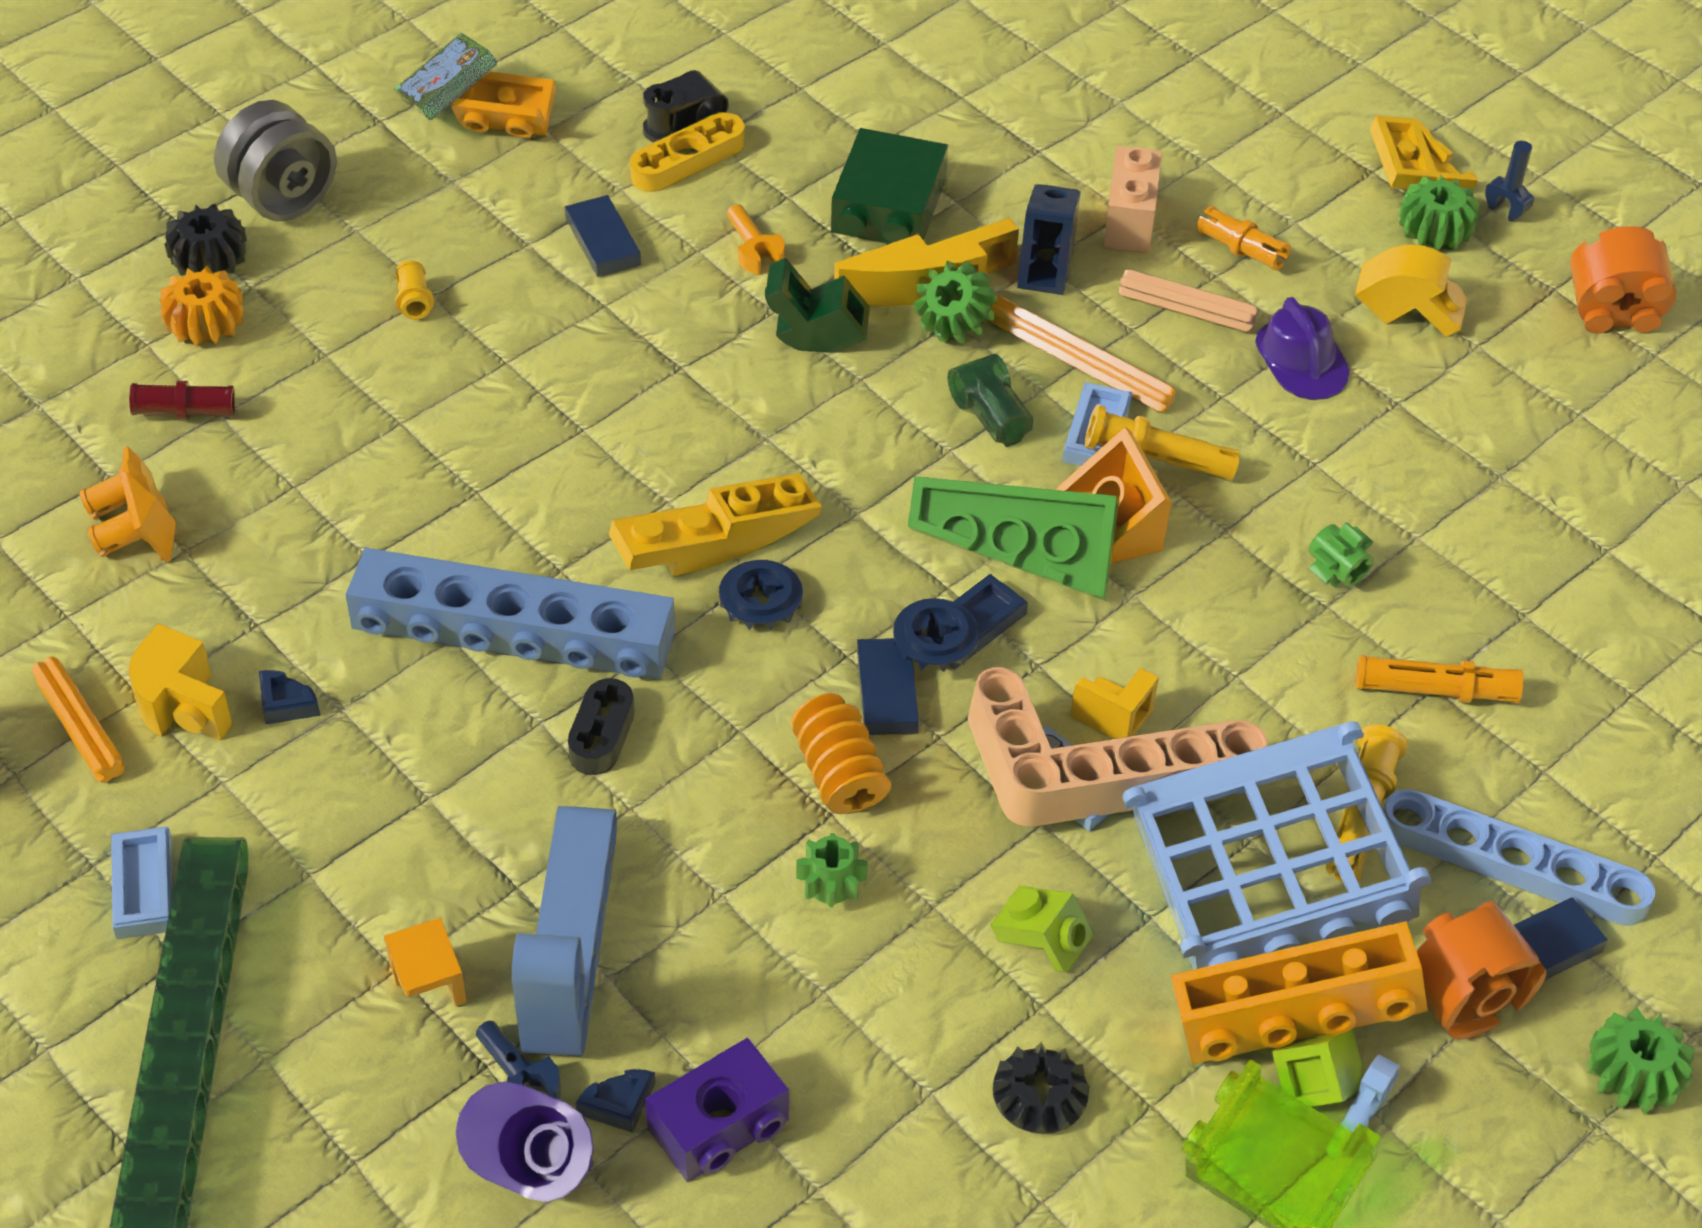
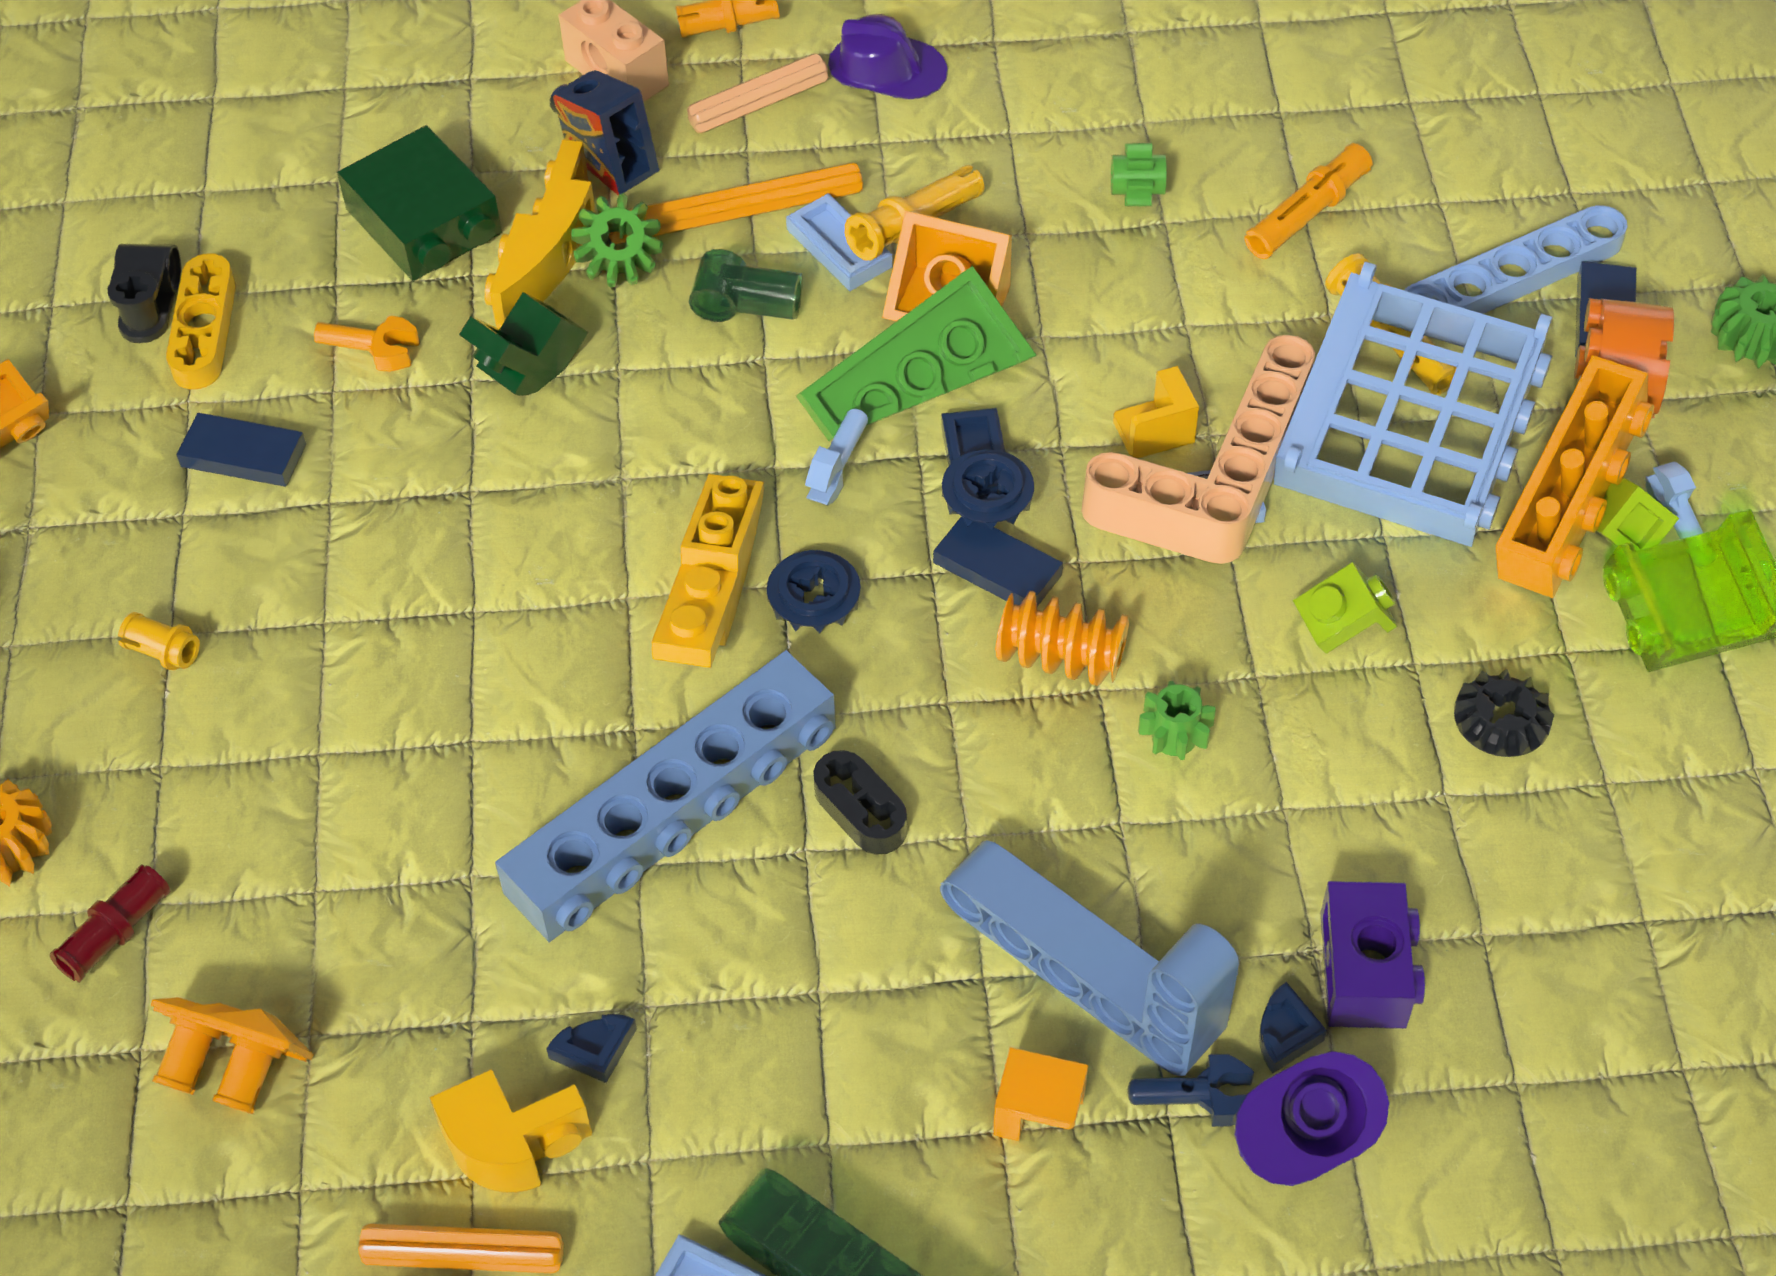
camera: 50 degrees left, 5 degrees up
none -> light blue bar [805,408,868,505]

